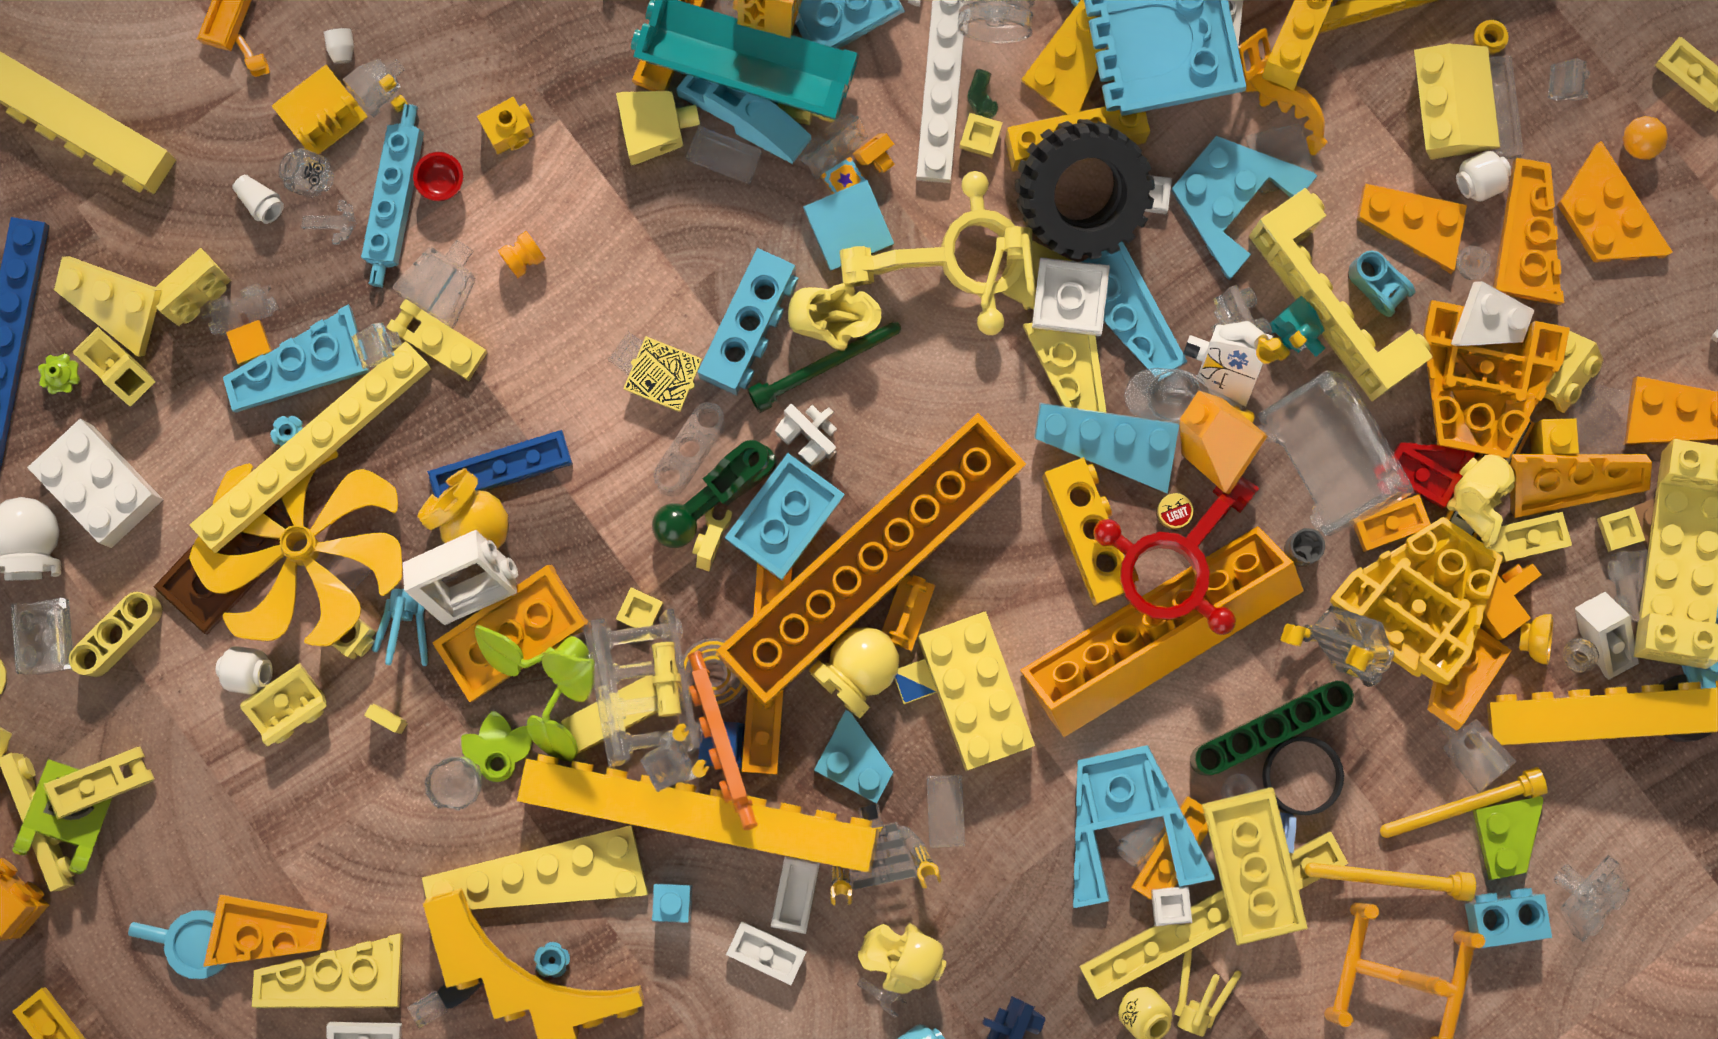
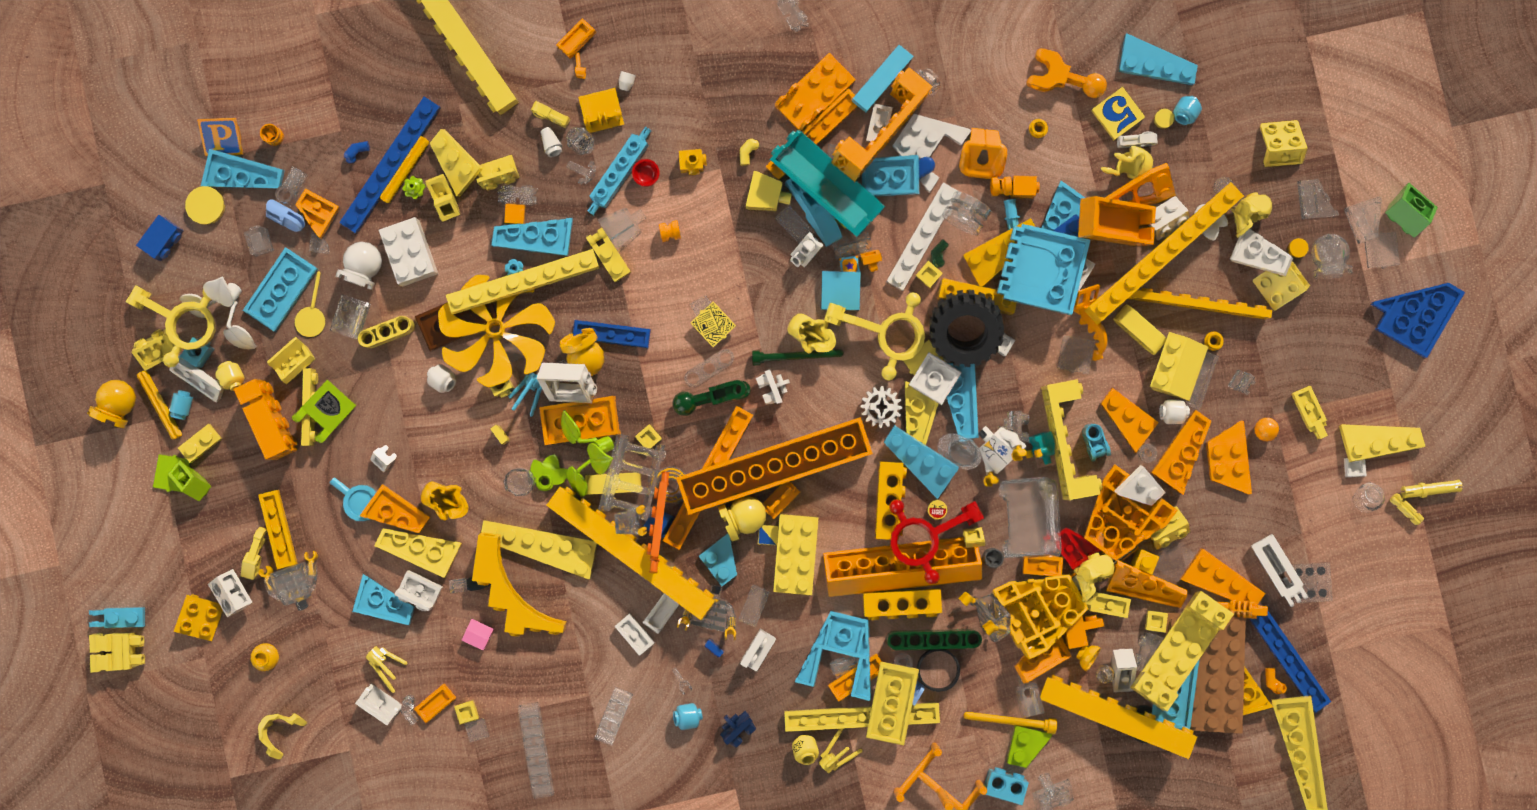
camera: 25 degrees right, 5 degrees up
light yellow plate [44,747,155,819] -> none
light yellow bracket [240,663,327,746] -> none
clear piece [343,59,408,118] -> none
clear tile [351,323,402,369] -> none
medium azure plate [534,942,570,978] -> none
light yellow pin [651,642,682,717] -> none
medium azure brick [652,883,693,922] -> none
light yellow plate [692,507,732,572] -> none
medium azure brick [697,248,799,396] -> none
medium azure plate [725,453,845,581] -> none
light yellow head [858,924,946,994] -> none
light yellow plant [981,226,1036,307] -> none
white tile [1151,886,1192,926] -> none
medium azure wing [1171,136,1318,280] -> none
light orange slope [1180,390,1268,494] -> none
yellow piece [1304,863,1476,902] -> none
none -> white tile [370,445,397,472]
none -> yellow axle [380,136,429,203]
none -> yellow head [420,481,469,521]
none -> light yellow piece [531,101,570,128]
none -> blue tile [705,638,724,657]
none -> light yellow arm [740,139,759,166]
none -> white bracket [740,629,776,671]
none -> white hips [790,232,823,267]
none -> white gear [860,386,902,428]
none -> yellow brick [862,588,942,620]
none -> light yellow tile [963,527,985,548]
none -> light yellow beam [1113,304,1167,355]

